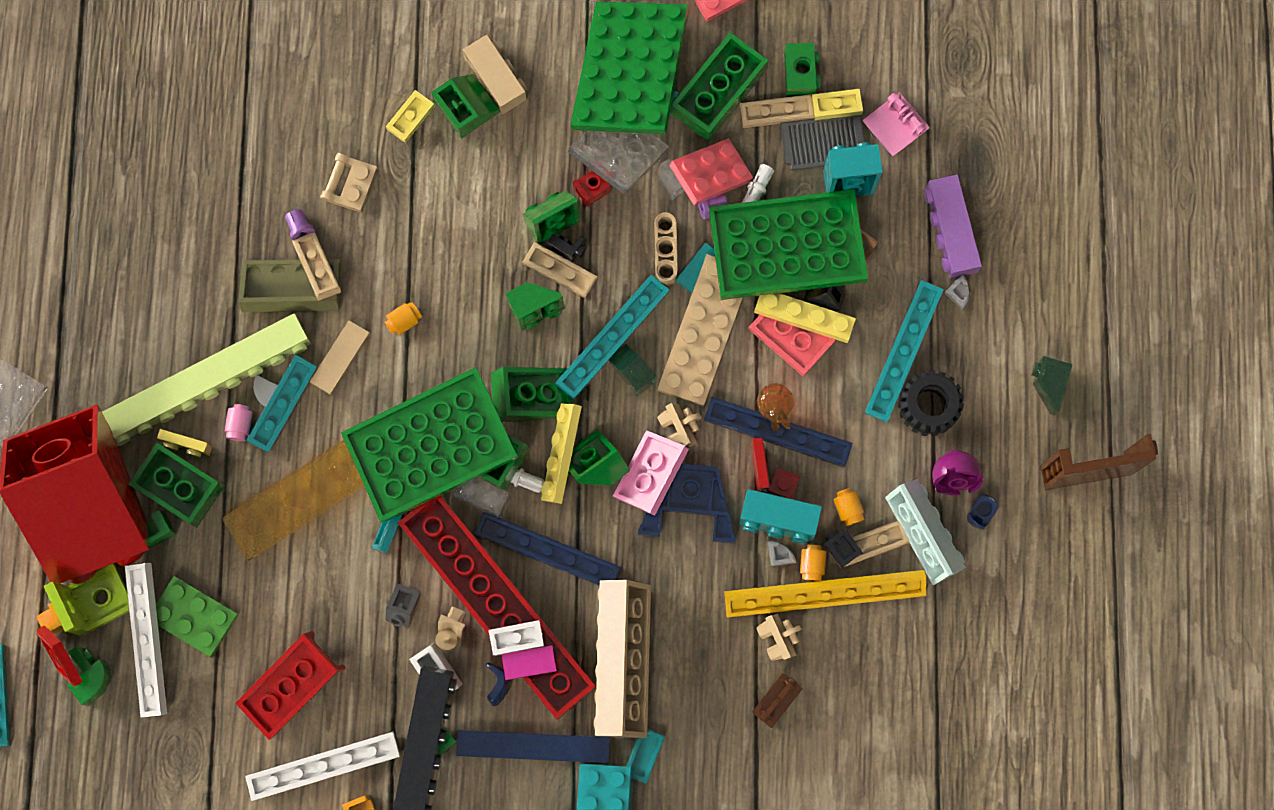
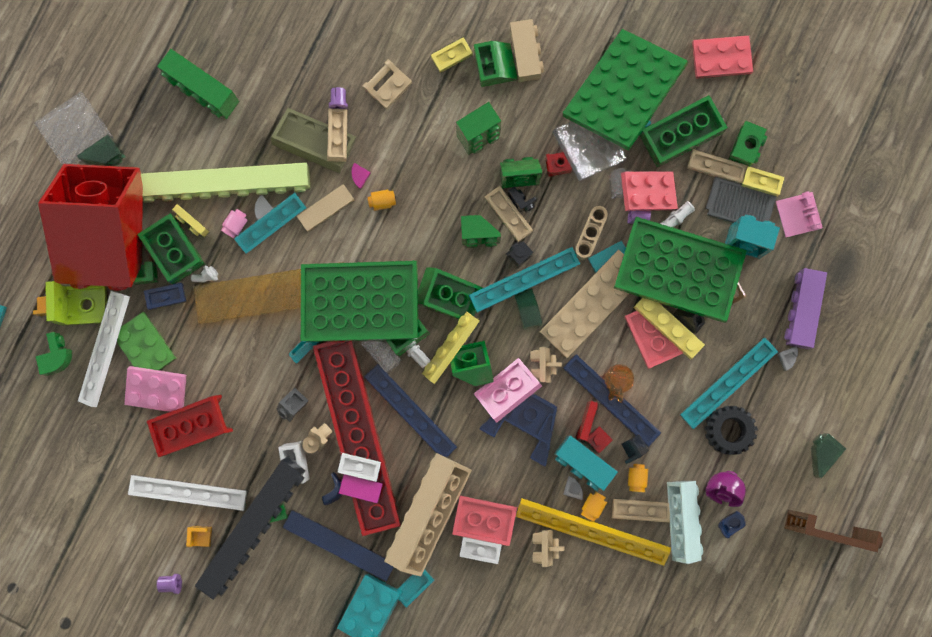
camera: 25 degrees right, 5 degrees up
red tile [36,625,83,686] -> none
reddish brown hinge [752,673,803,728] -> none
black bracket [822,528,863,568] -> none
none -> clear green slope [77,134,126,166]
none -> bright pink plate [124,366,187,412]
none -> dark blue plate [144,283,187,310]
none -> green brick [157,49,240,120]
none -> white plate [191,266,218,282]
none -> dark pink tile [351,163,371,189]
none -> coral plate [452,496,517,546]
none -> green brick [456,102,501,155]
none -> white plate [460,537,502,564]
none -> black brick [506,241,534,268]
none -> black panel [621,434,649,464]

